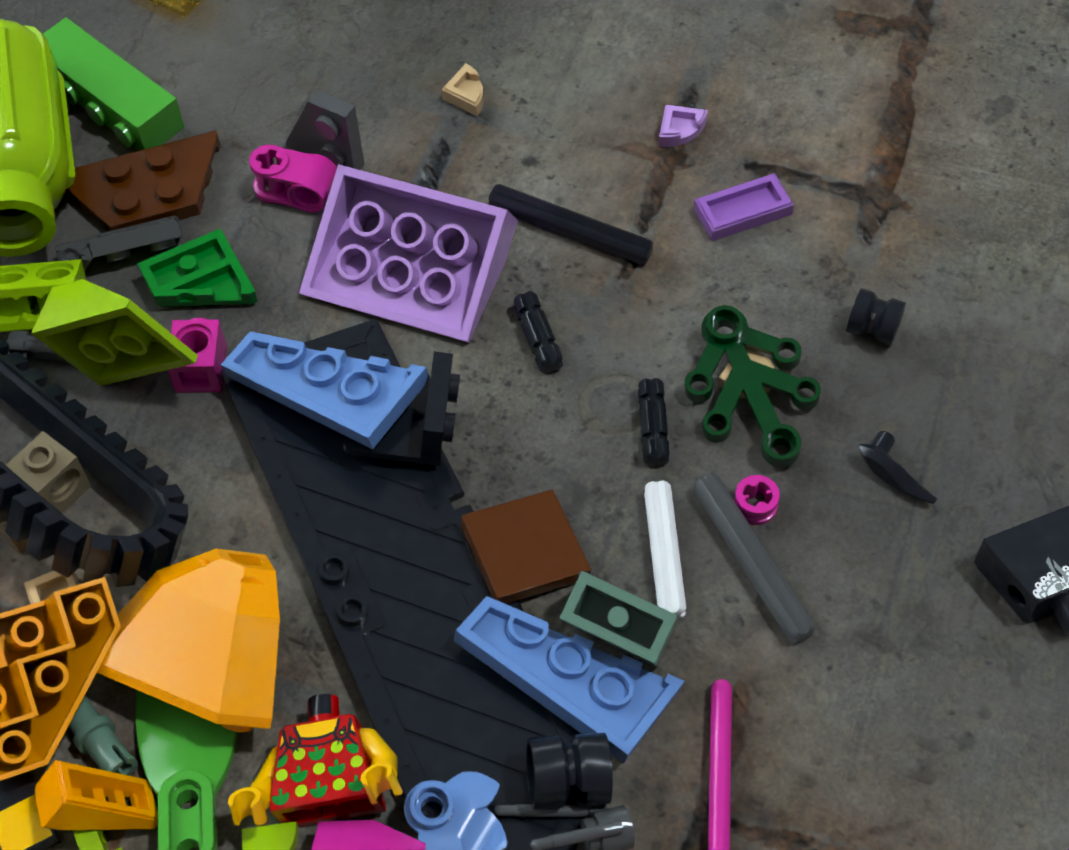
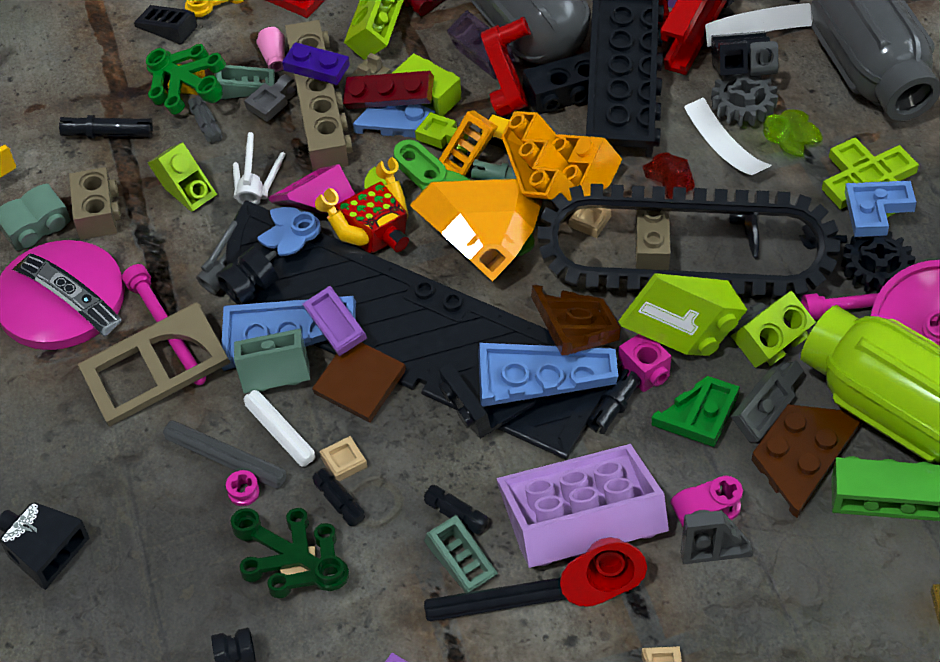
camera: 145 degrees right, 5 degrees down
black bar [858,431,937,504] -> none
none -> dark tan window [78,302,231,427]
none -> medium lavender tile [302,286,367,356]
none -> tan tile [320,436,367,481]
none -> sand green slope [424,515,498,593]
none -> reddish brown wing [531,285,621,355]
none -> red piece [560,537,647,606]
none -> black pin [587,369,641,434]

